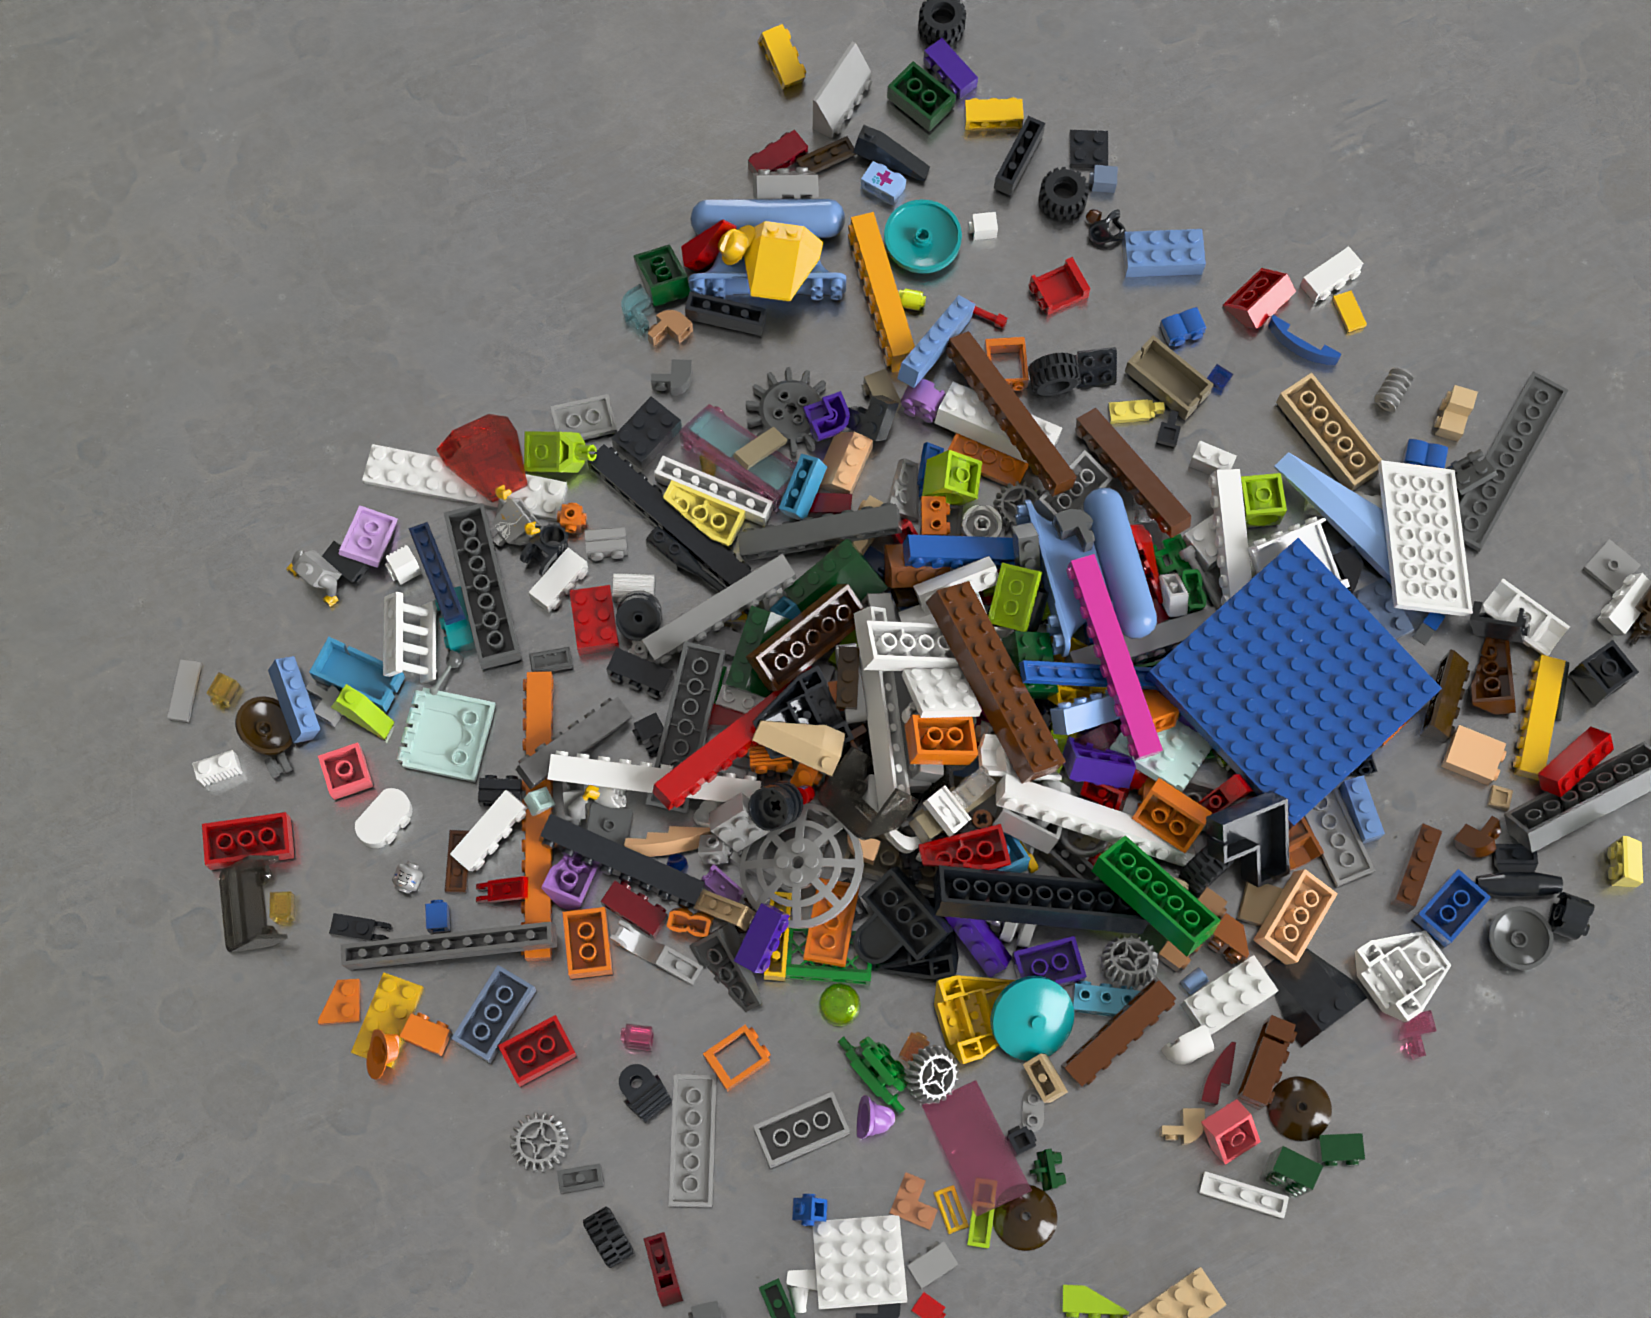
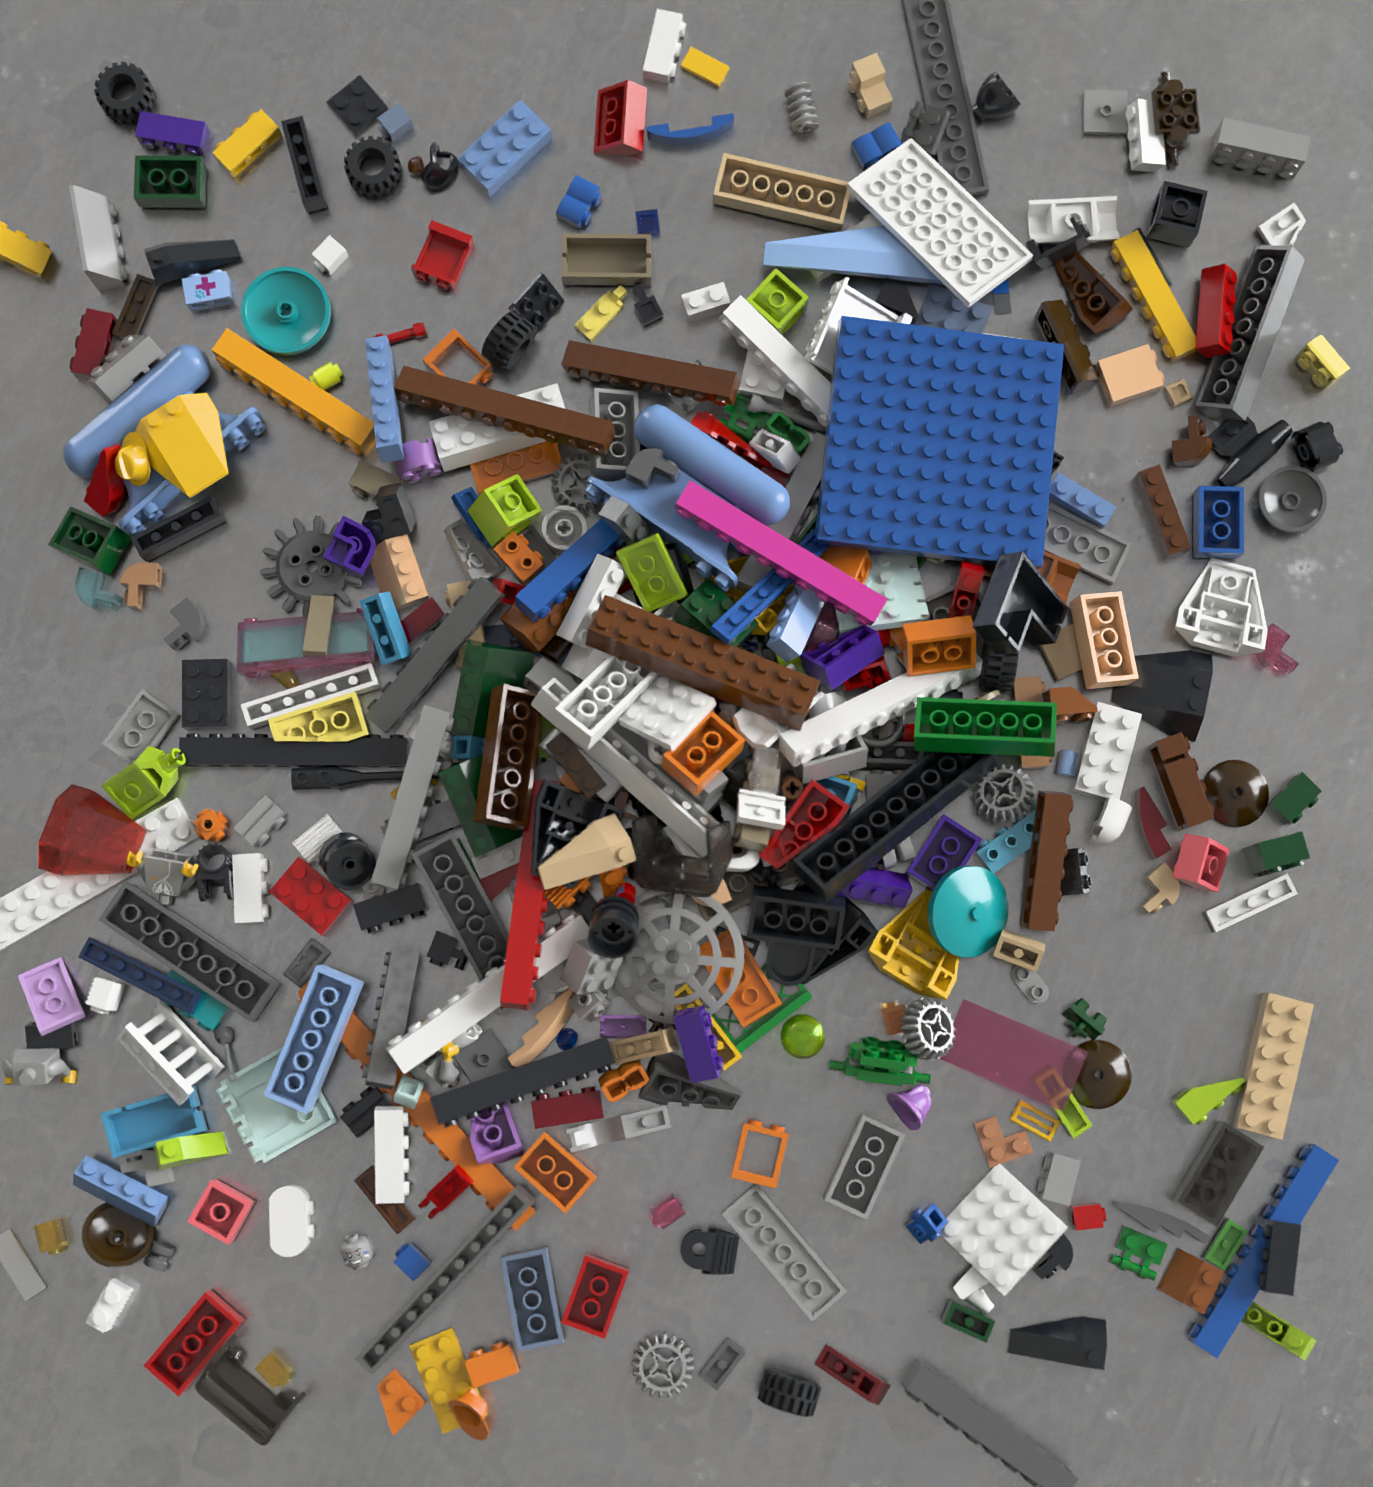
camera: 40 degrees left, 10 degrees up
black hinge [329,913,392,941] -> none
black brick [1005,1125,1037,1158] -> none
none -> light blue brick [263,964,364,1114]
none -> black piece [972,72,1021,121]
none -> black bracket [1060,848,1092,896]

